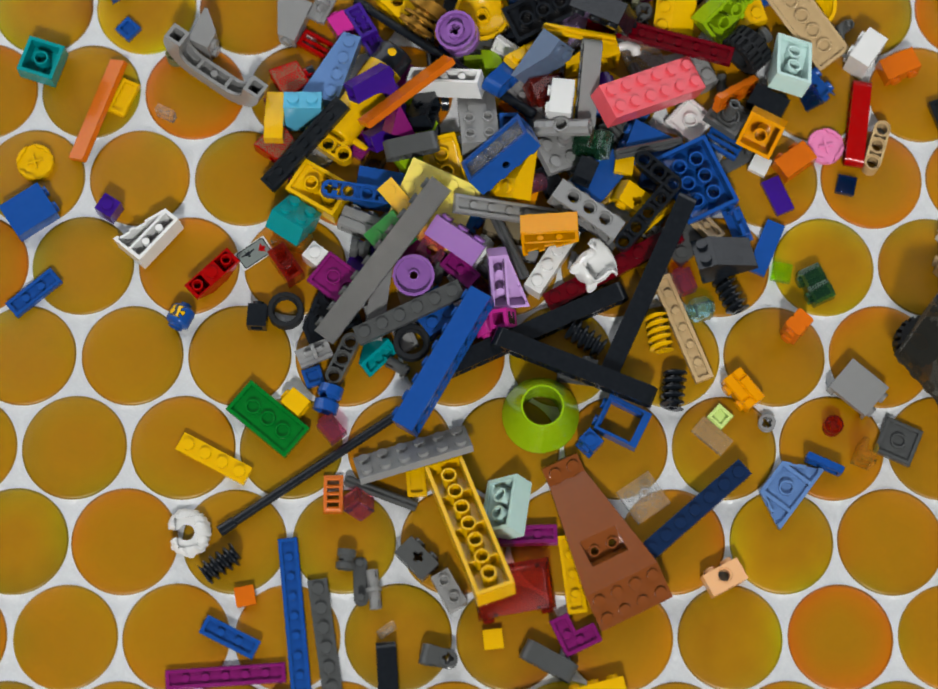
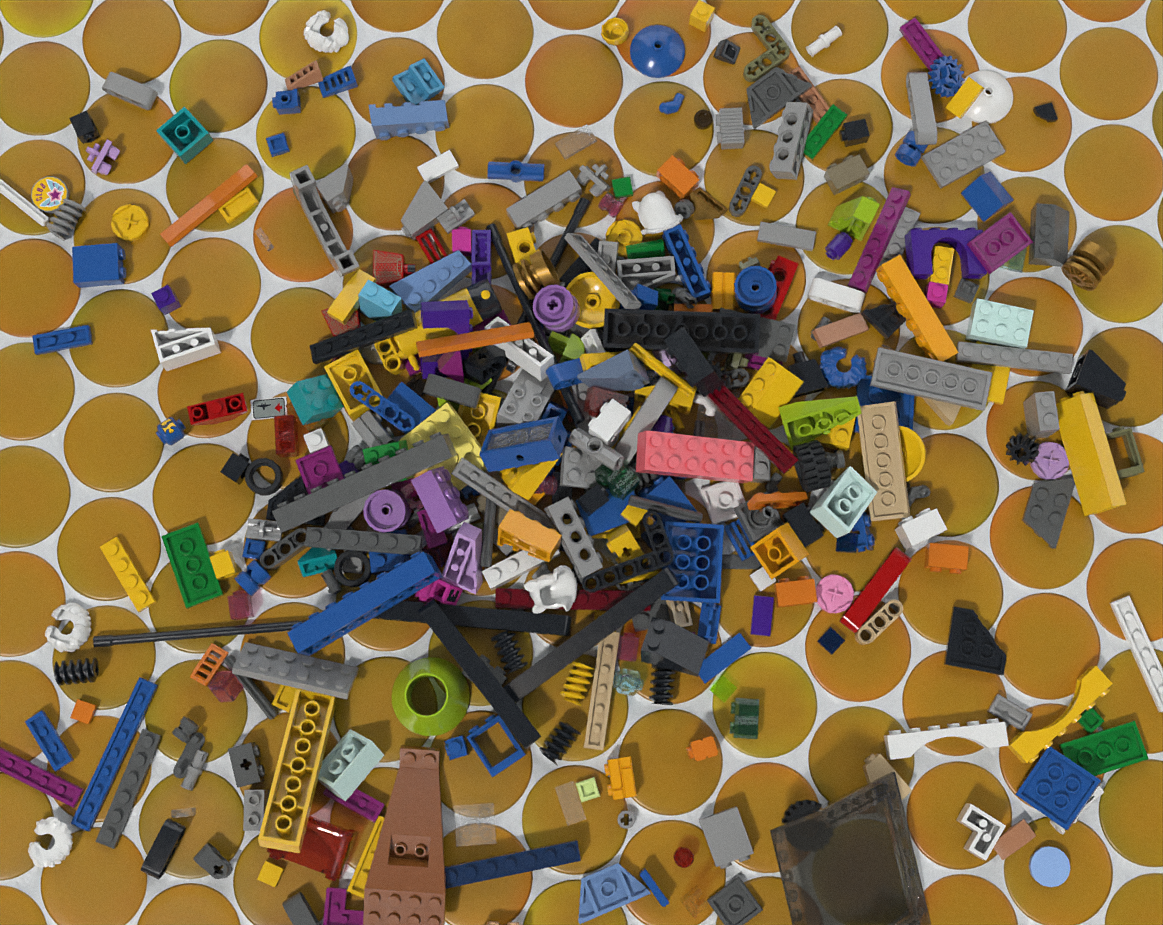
camera: 35 degrees right, 5 degrees up
yellow plate [377,177,411,214] -> none

